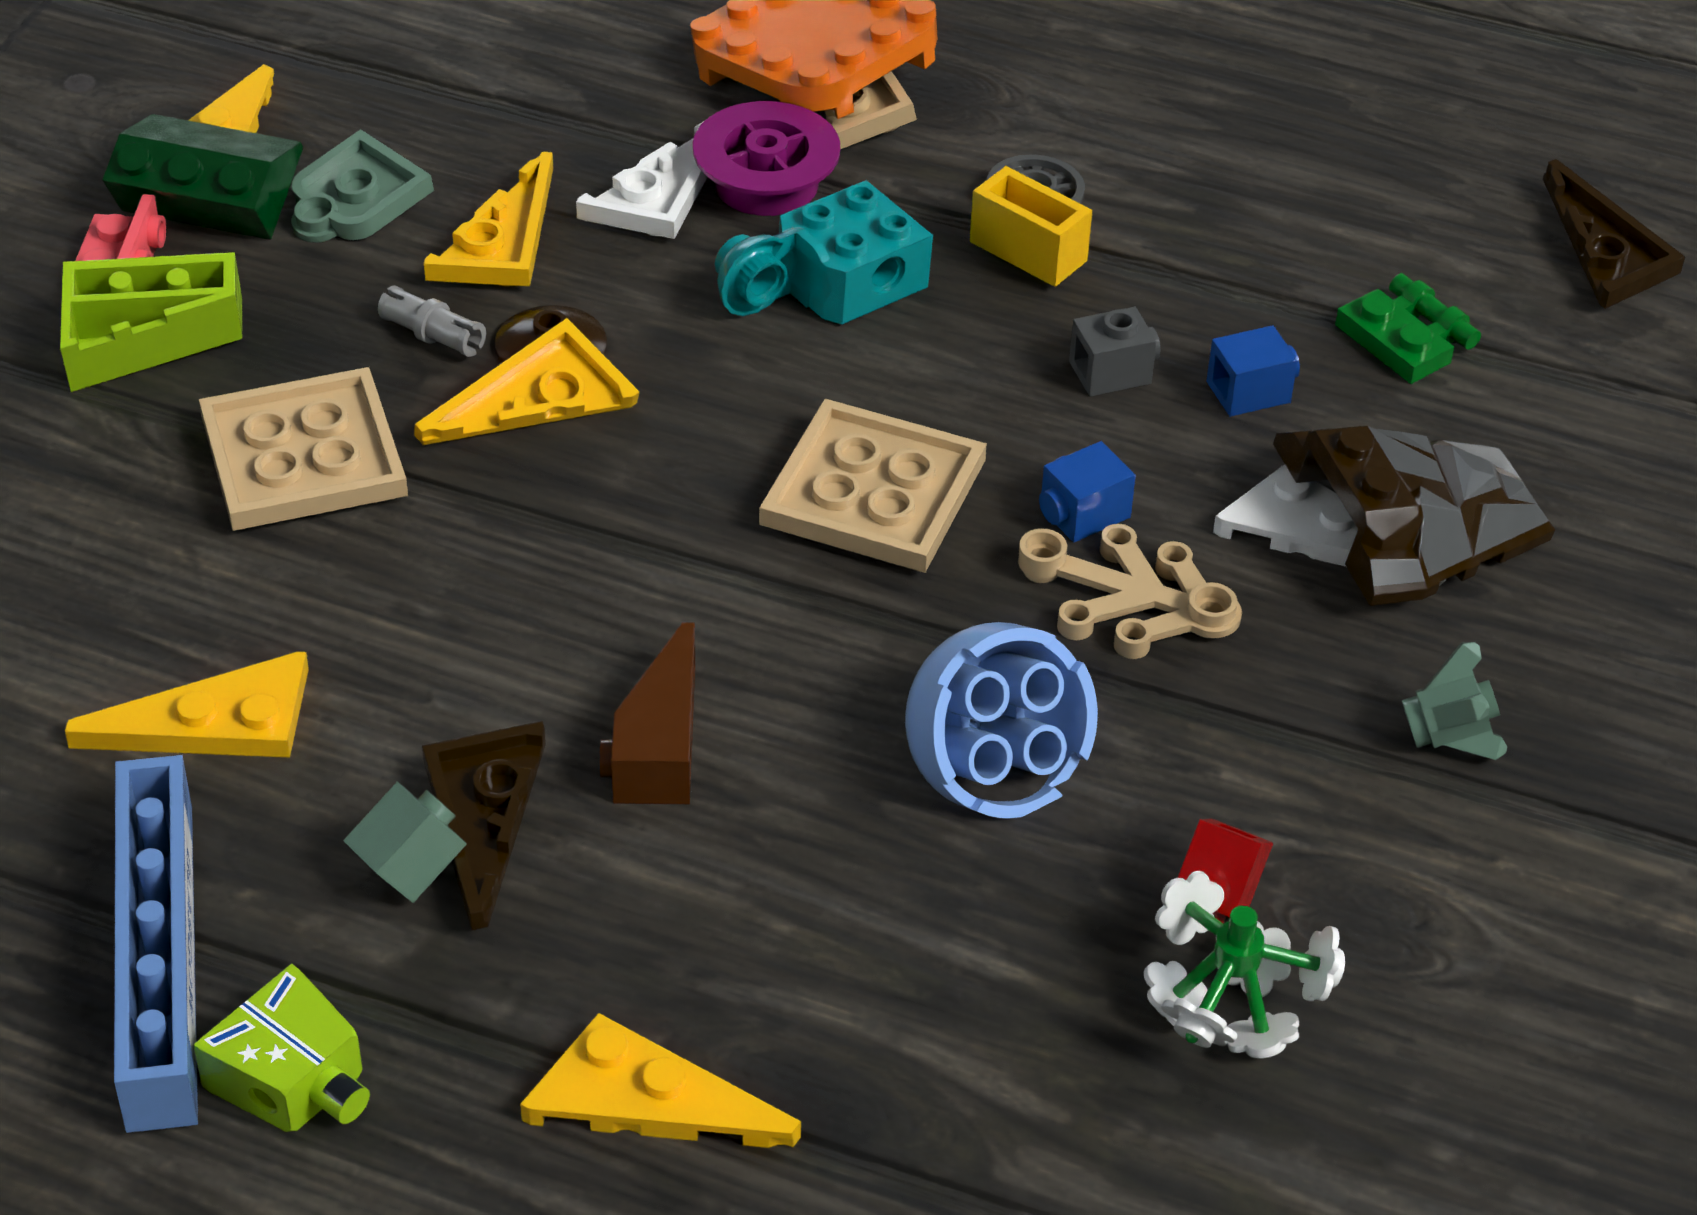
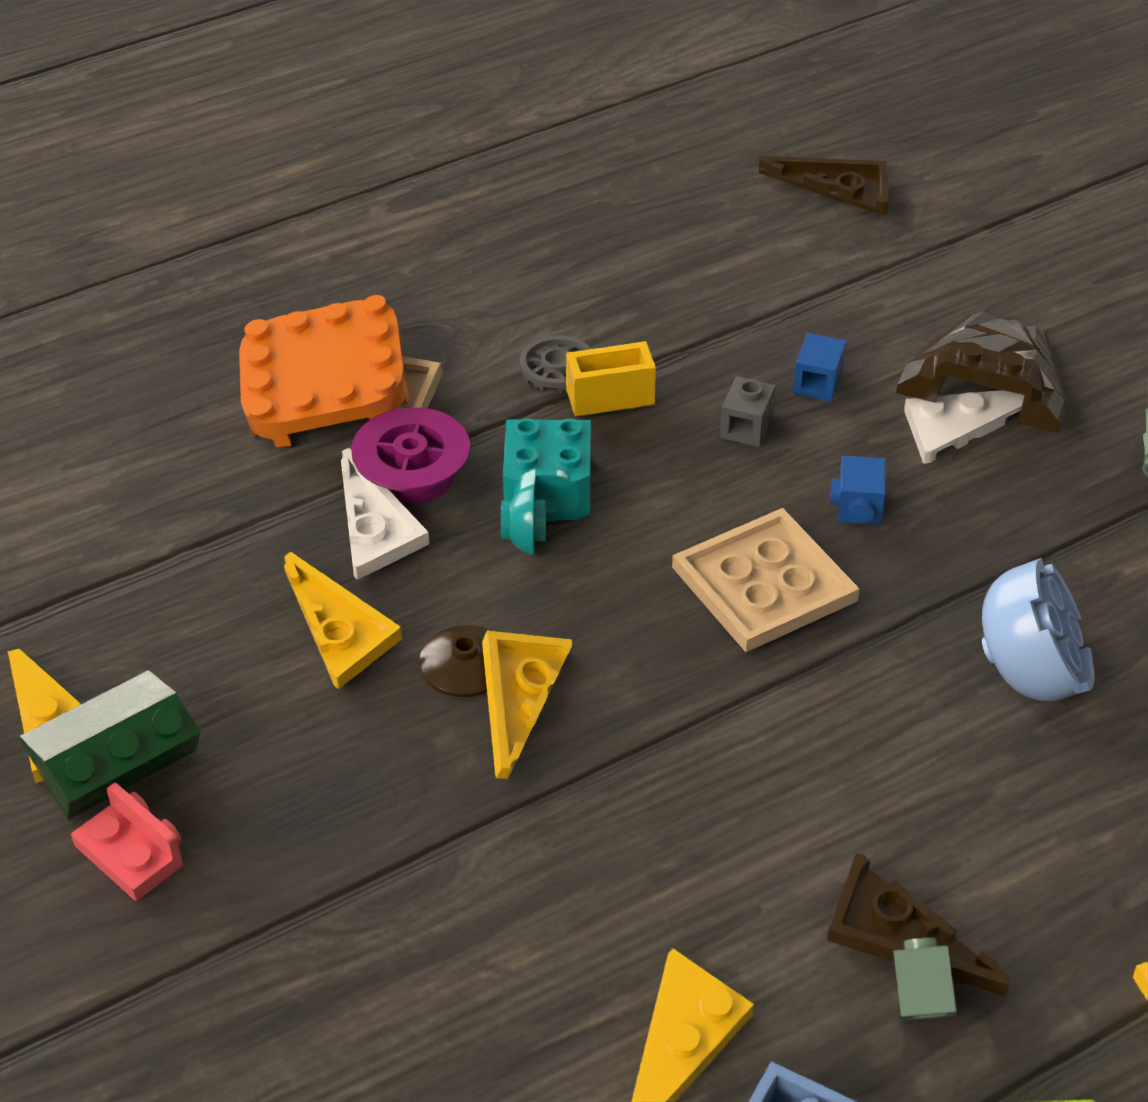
camera: 50 degrees left, 0 degrees up
lime wedge [60,252,242,392] -> none
tan plate [199,367,408,531] -> none
sand green plate [291,129,434,242] -> none
light grey pin [378,285,486,357] -> none
reddish brown slope [600,622,696,804] -> none
tan plant [1018,524,1242,659] -> none
green plate [1335,273,1481,384] -> none

